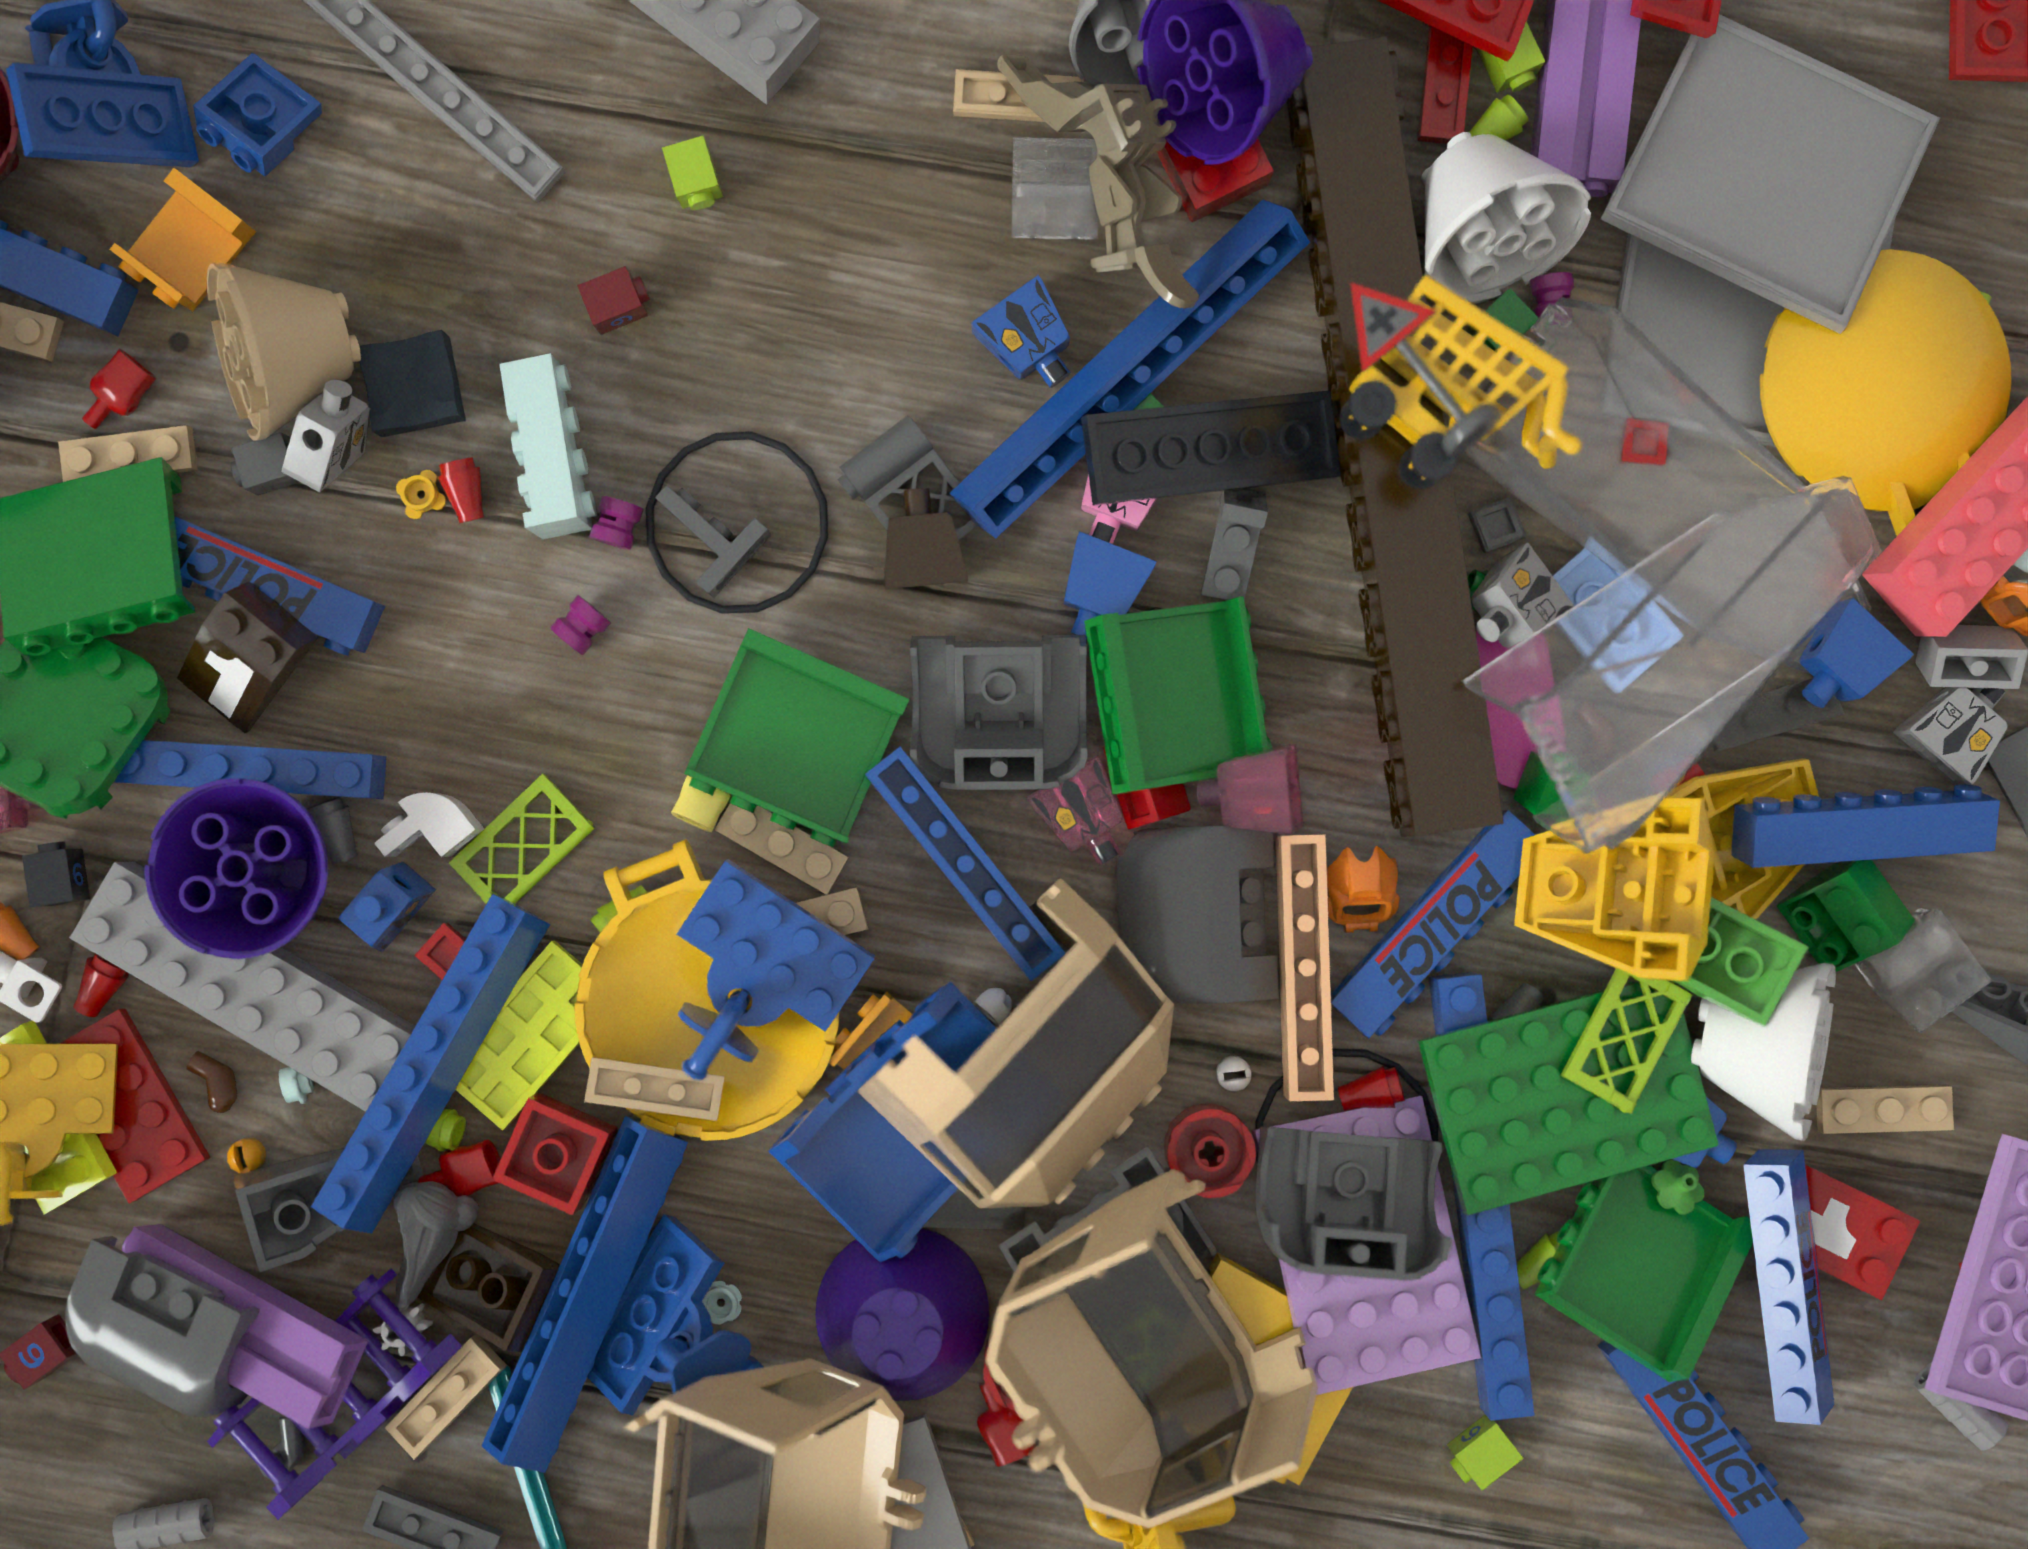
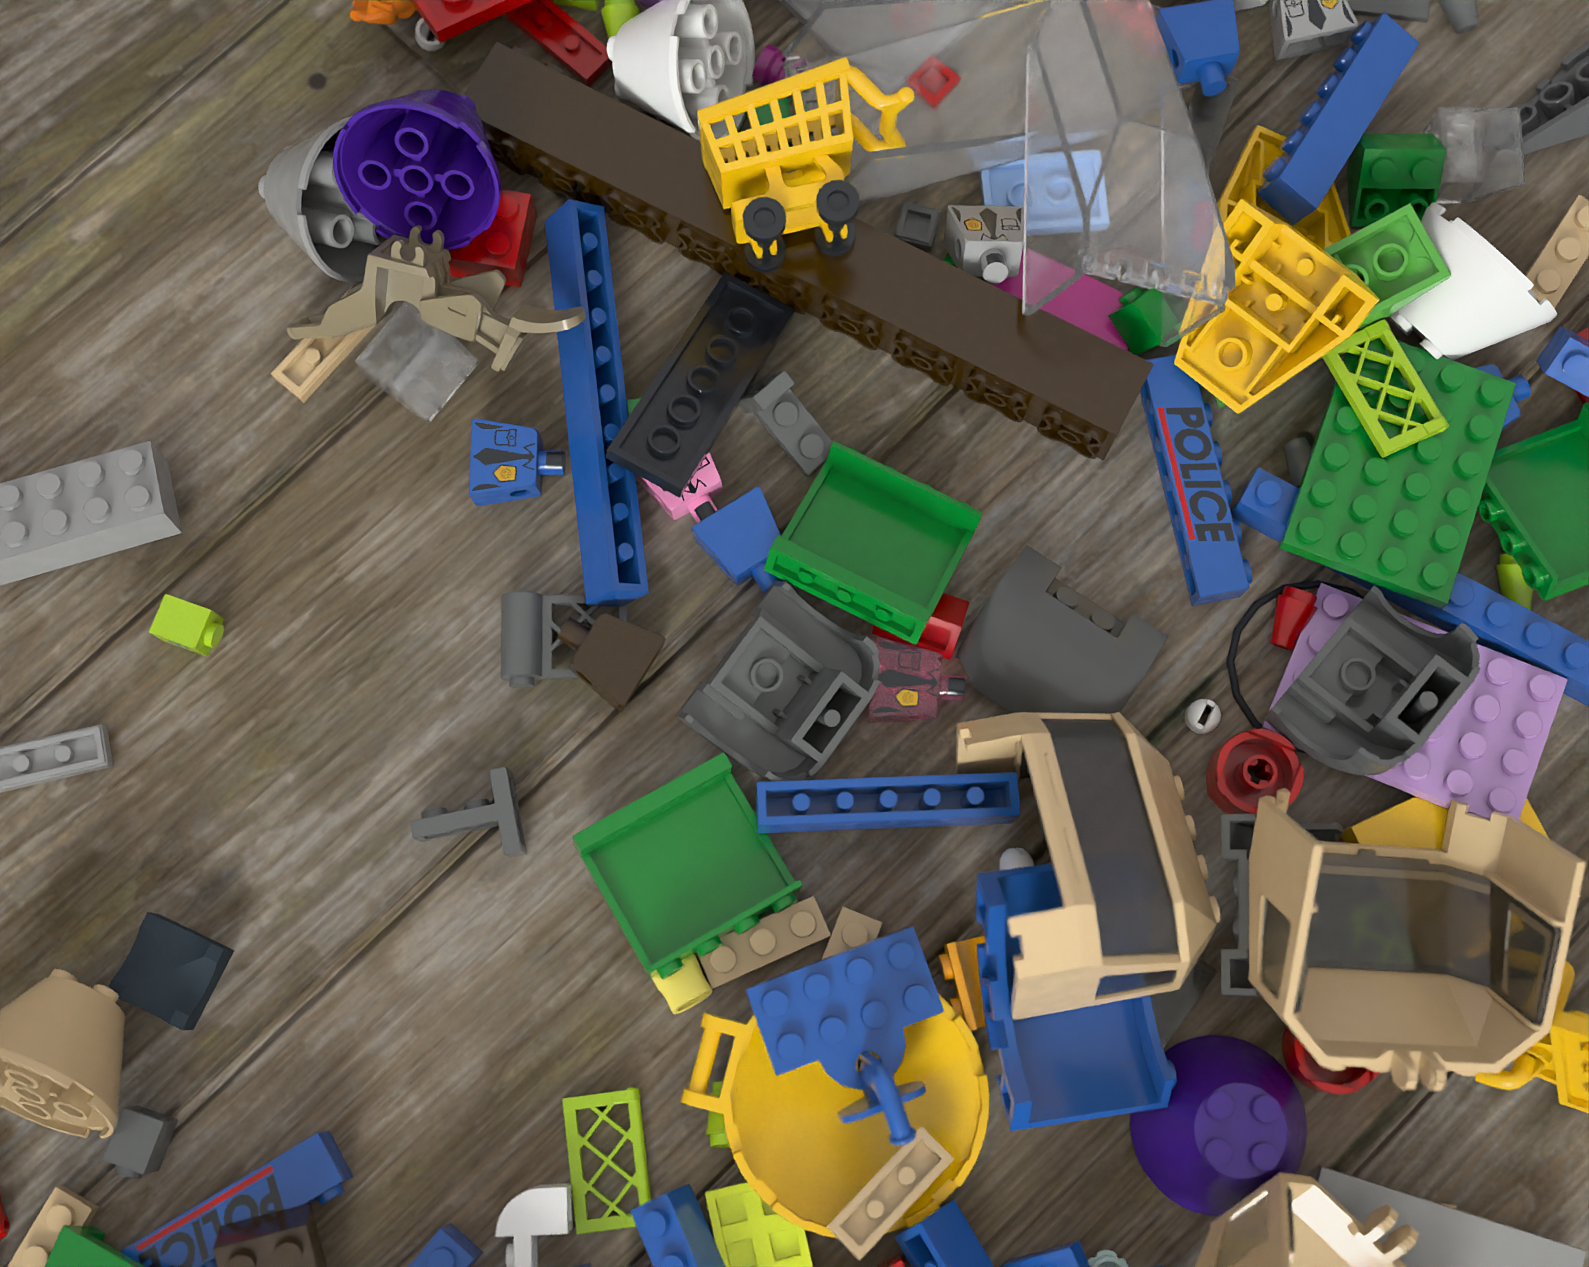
camera: 50 degrees left, 10 degrees down
light grey torso [281,380,370,492] -> none
yellow plate [396,470,446,519] -> none
red cone [438,457,485,523] -> none
light aqua wedge [499,353,597,539] -> none
magenta wheel [550,595,611,656] -> none
dark red brick [577,266,650,335] -> none
magenta wheel [589,496,644,551] -> none
black piece [646,432,828,614] -> none
red piece [976,1382,1037,1467] -> none
clear pink torso [1197,744,1304,834] -> none
light nougat brick [1275,835,1334,1102] -> none
orange helmet [1326,846,1400,933] -> none
dark grey piece [1351,283,1503,457] -> none
bright green plant [1651,1159,1704,1215] -> none

